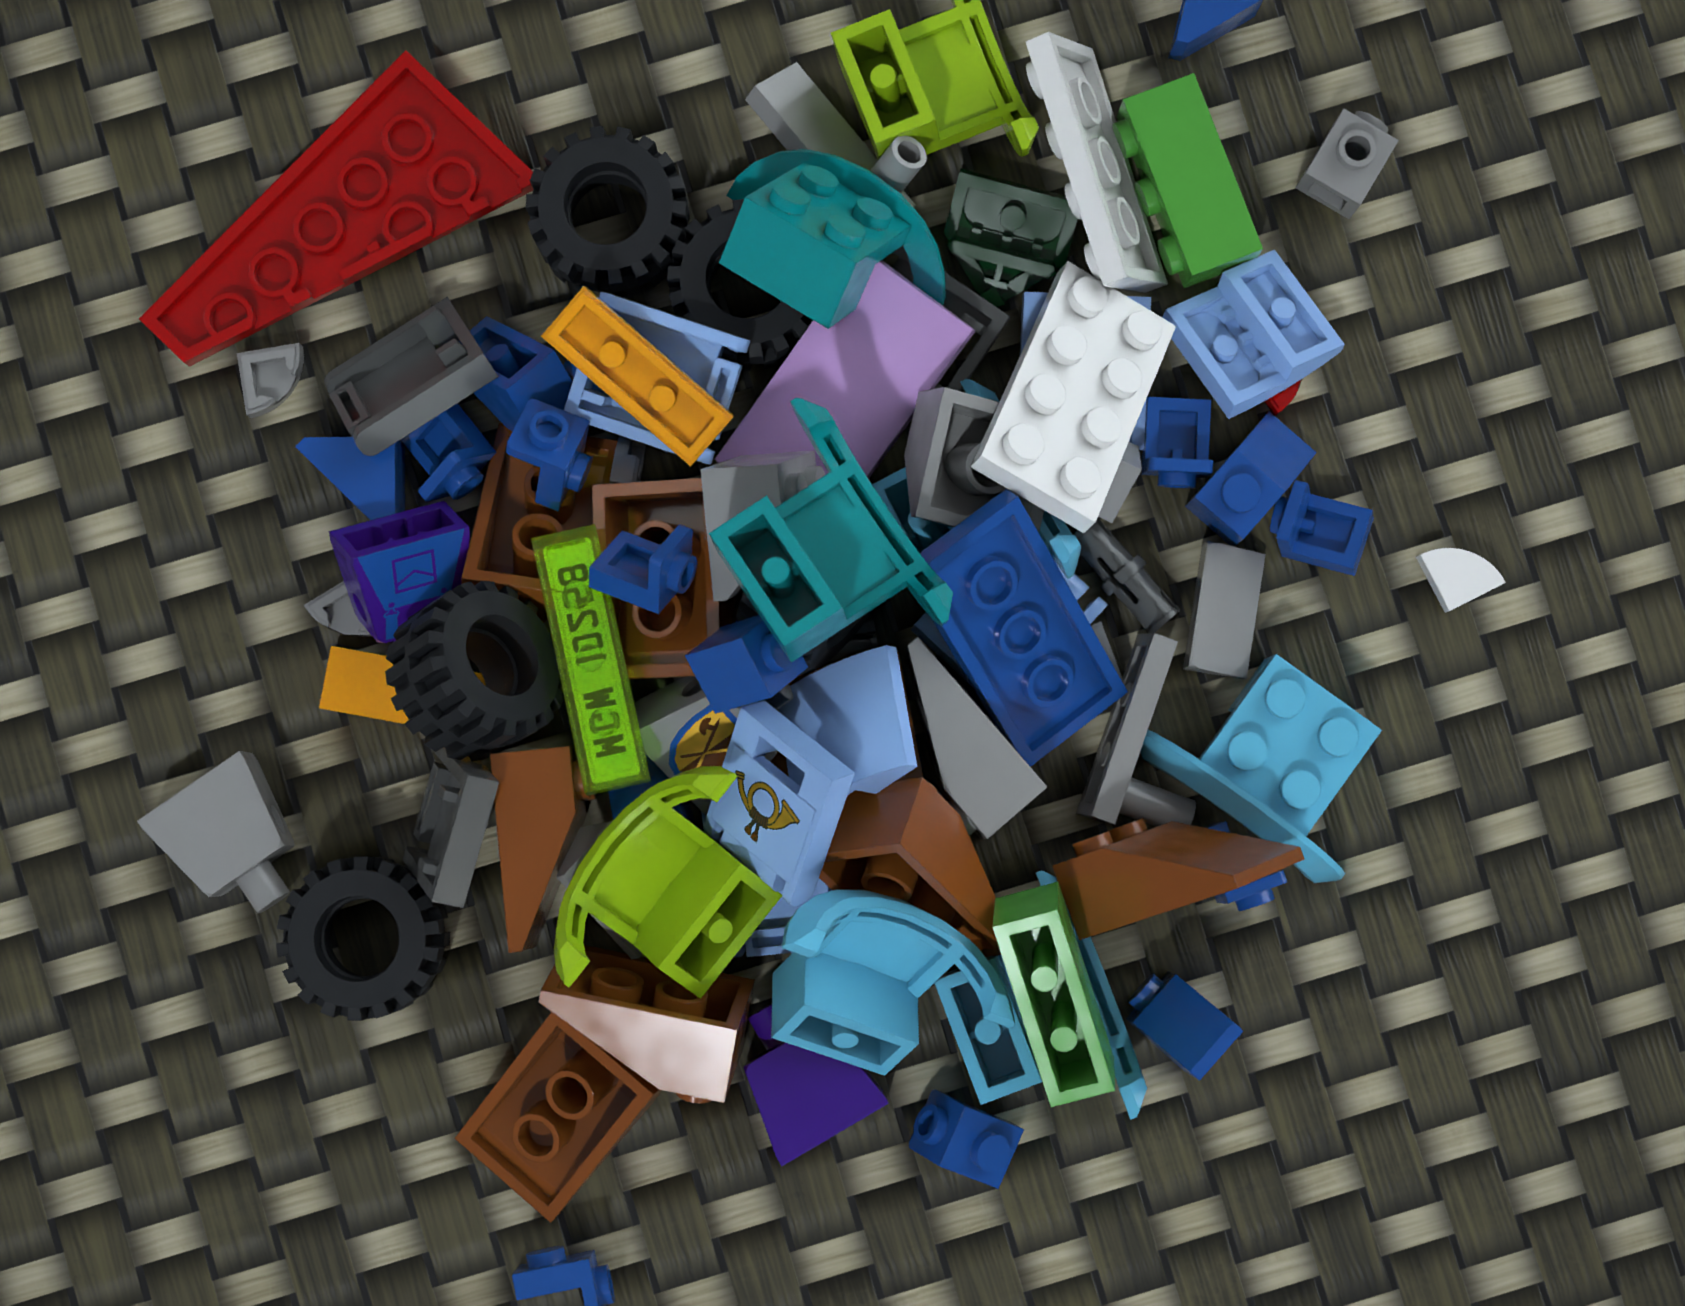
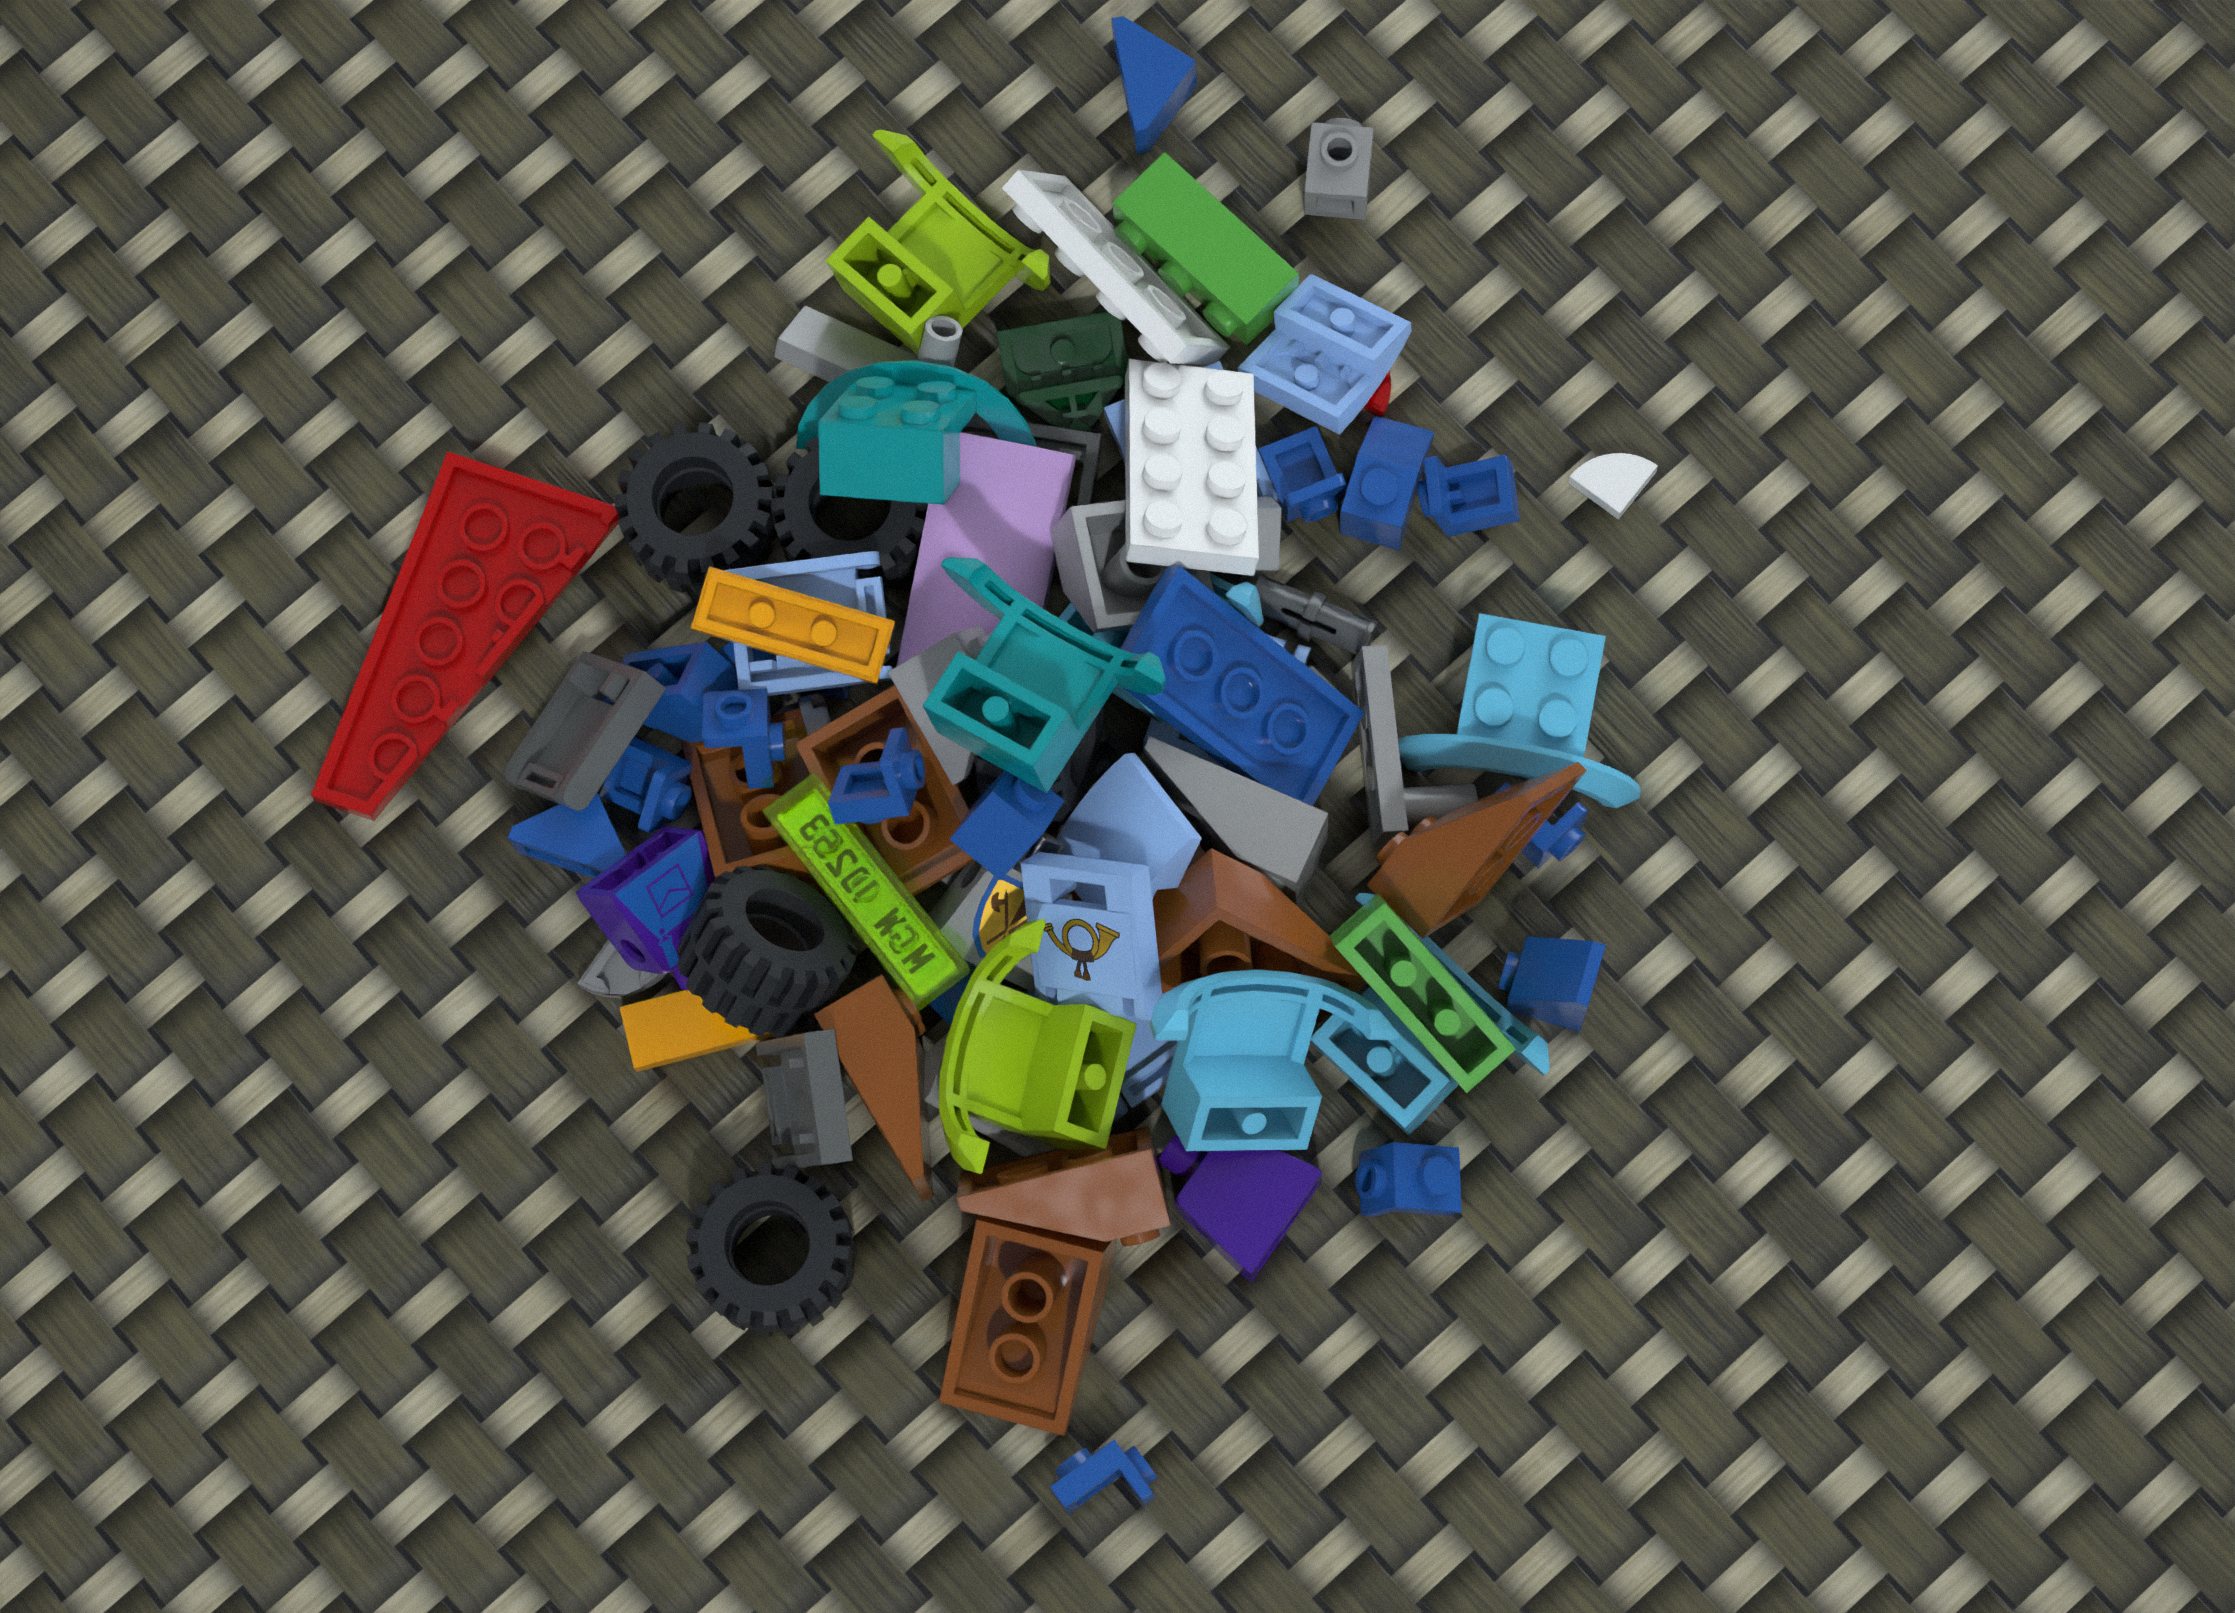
camera: 15 degrees left, 10 degrees down
light grey torso [137,751,295,914] -> none
light grey tile [237,343,304,418] -> none
light grey slope [1183,541,1266,679] -> none

